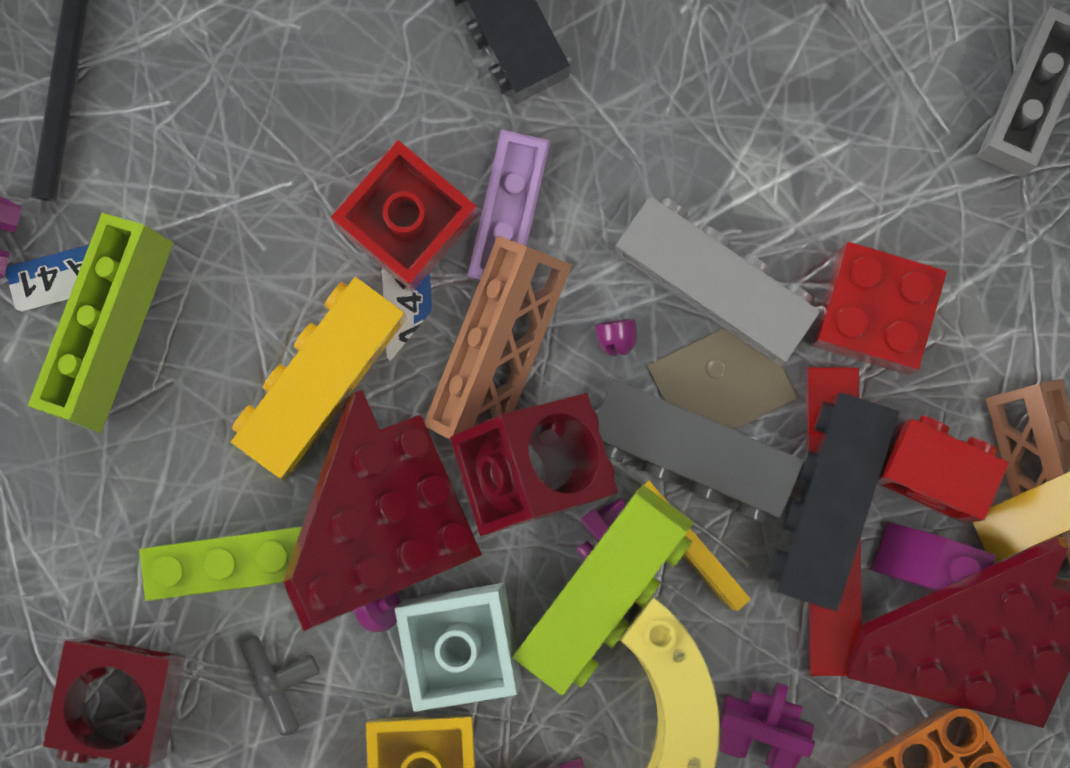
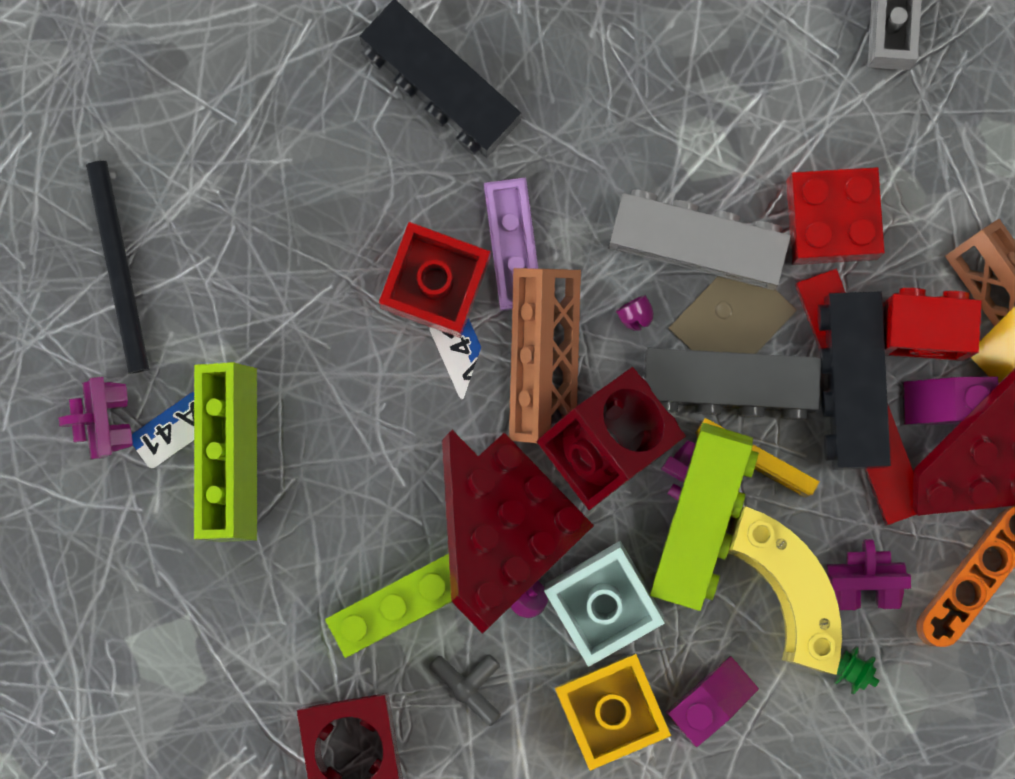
camera: 20 degrees left, 0 degrees up
yellow brick [231,276,407,481] -> none

